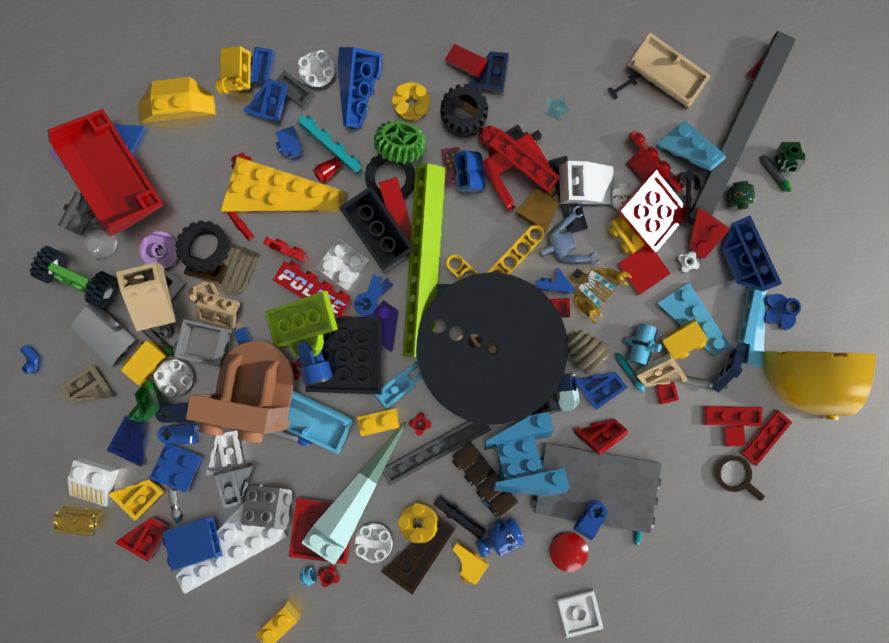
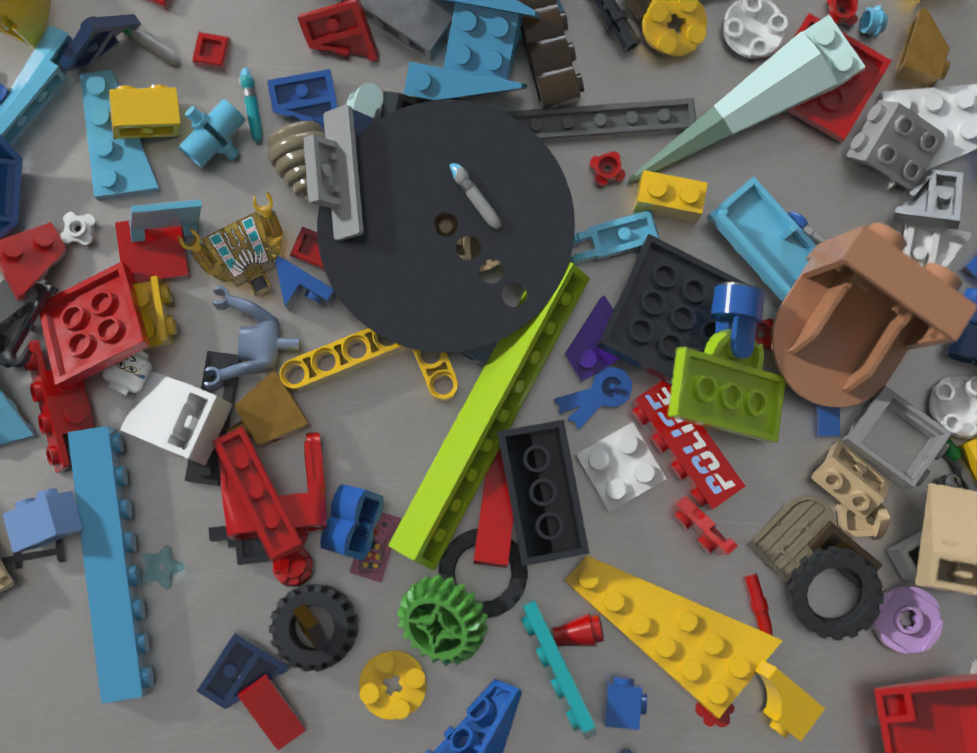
camera: 150 degrees left, 5 degrees down
tan wing [635,353,688,387] -> none
none -> medium blue piece [3,488,83,553]
none -> dark azure brick [68,426,154,704]
none -> medium azure flag [129,200,202,242]
none -> light grey bracket [303,105,363,241]
none -> light grey piece [450,163,501,229]
none -> yellow arch [755,660,825,742]
none -> pearl gold slope [894,8,950,88]

